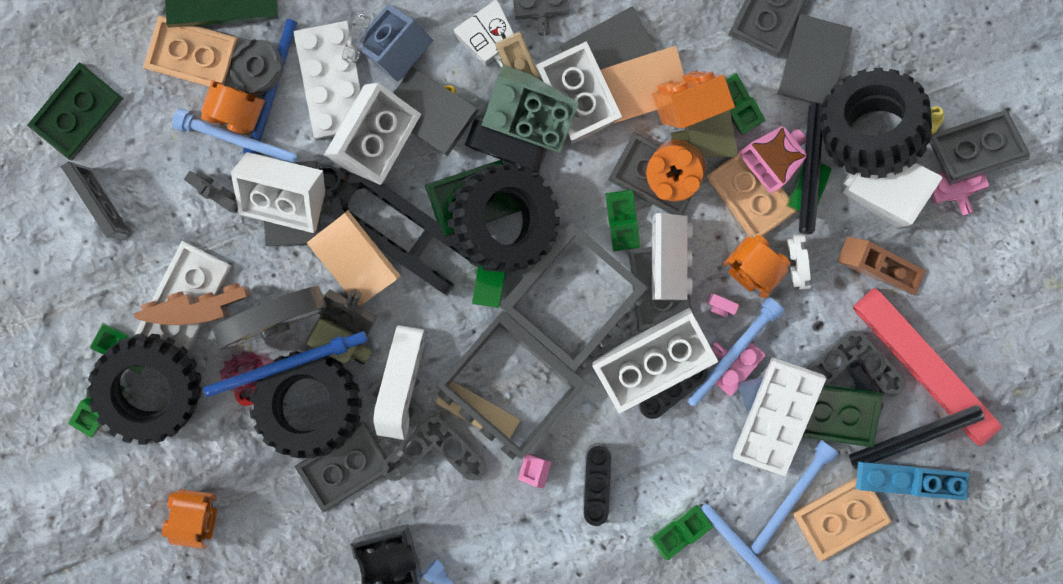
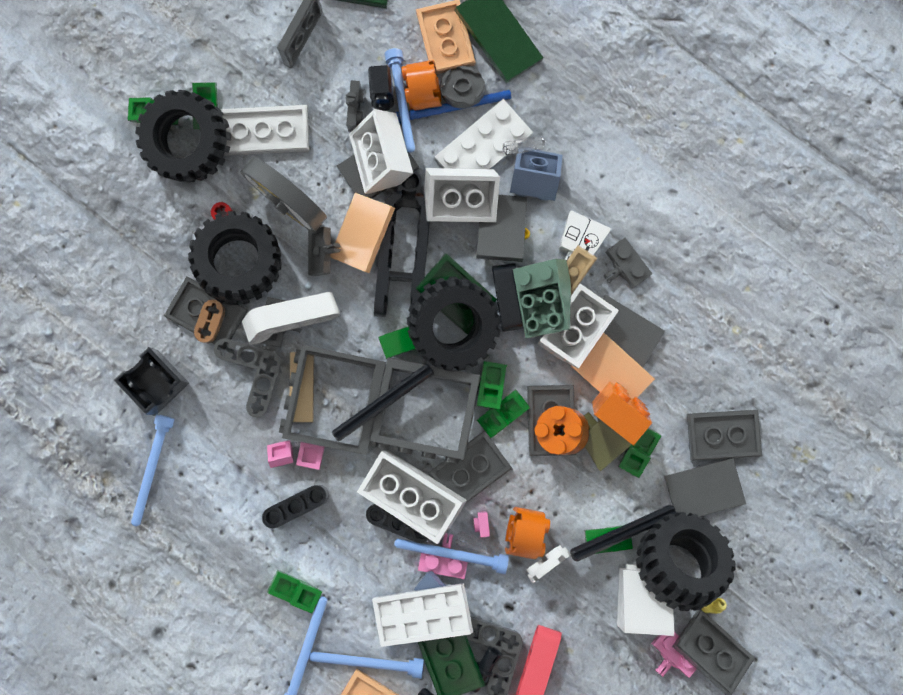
camera: 55 degrees right, 5 degrees down
nougat slope [133,283,252,325] -> none
orange brick [162,489,217,549] -> none
blue bar [203,331,368,398] -> none
clear pink gear [220,351,264,392] -> none
olive torso [306,315,371,365] -> none
white slope [652,213,693,300] -> none
light nougat tile [705,153,797,238] -> none
torso [738,126,806,194] -> none
nougat slope [837,236,926,296] -> none
none -> medium nougat beam [194,300,225,344]
none -> bright pink plate [296,442,325,470]
none -> black axle [332,364,434,441]
none -> black brick [368,65,394,111]
none -> green slope [477,361,507,410]

